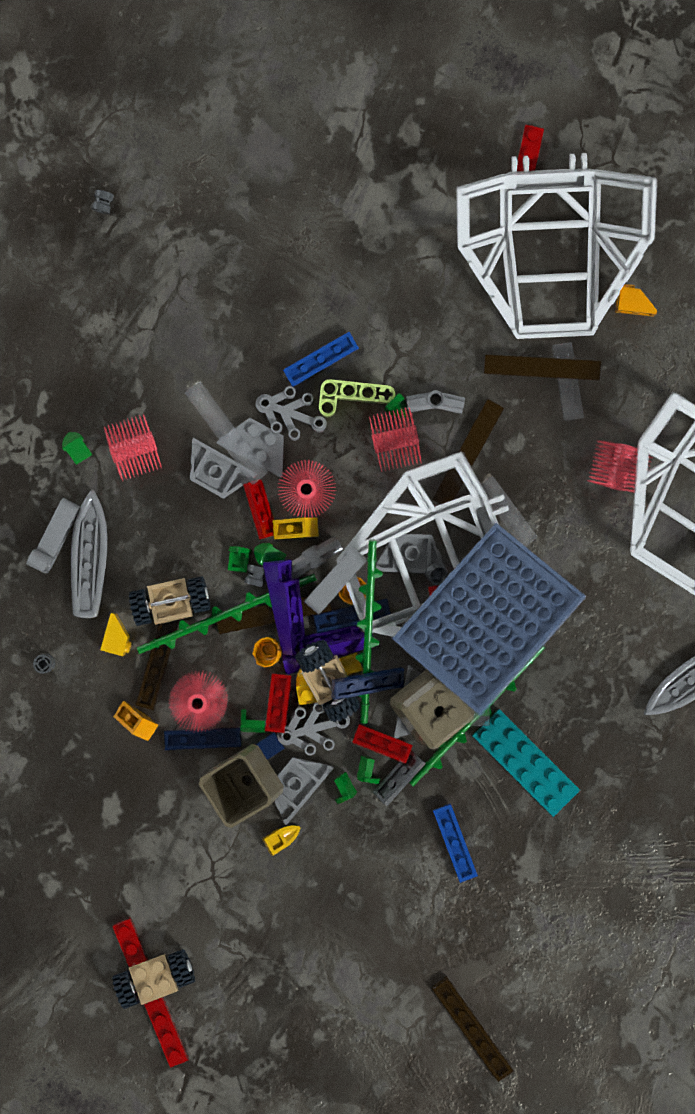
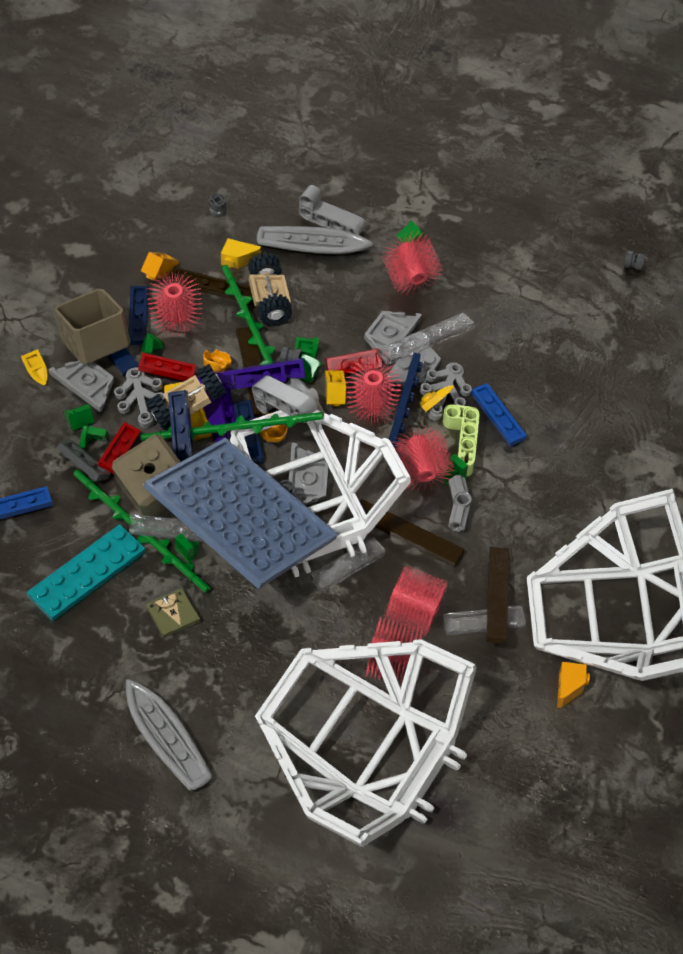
camera: 90 degrees right, 35 degrees down
none -> olive tile [146,588,200,638]
none -> coral piece [384,565,447,636]
none -> dark blue plate [389,353,423,448]
none -> yellow plate [420,385,454,412]

